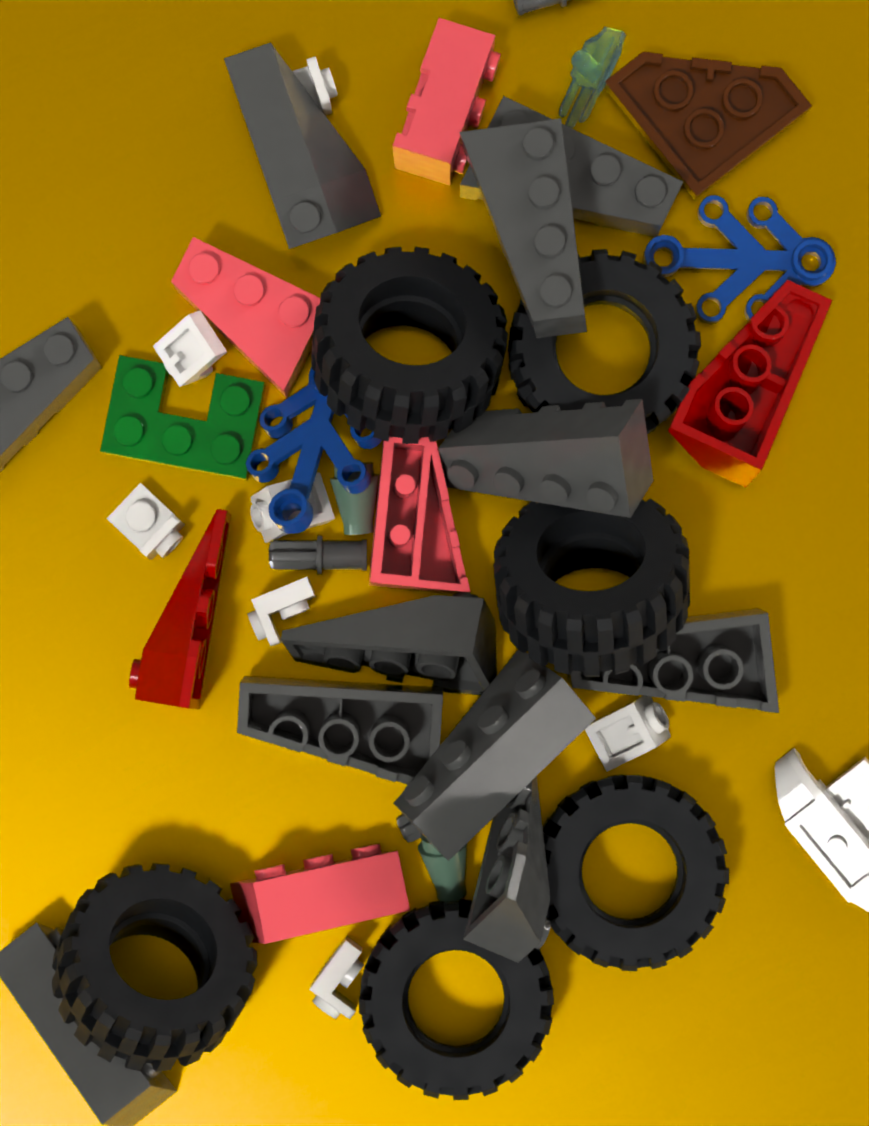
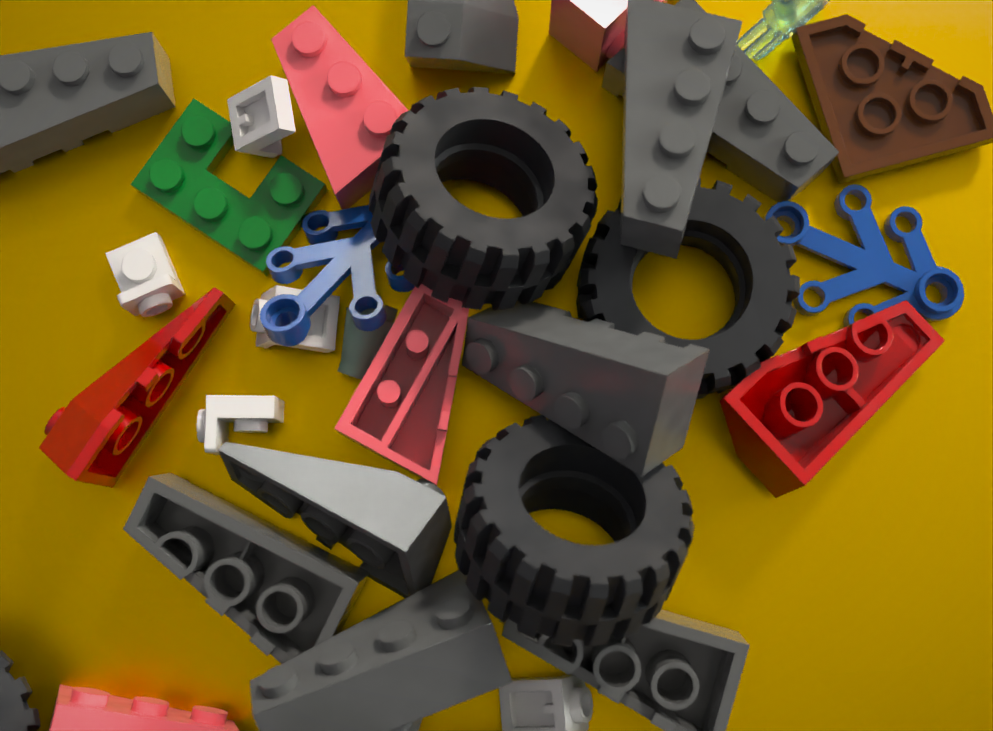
camera: 20 degrees right, 5 degrees down
dark grey axle [269,535,367,575] -> none

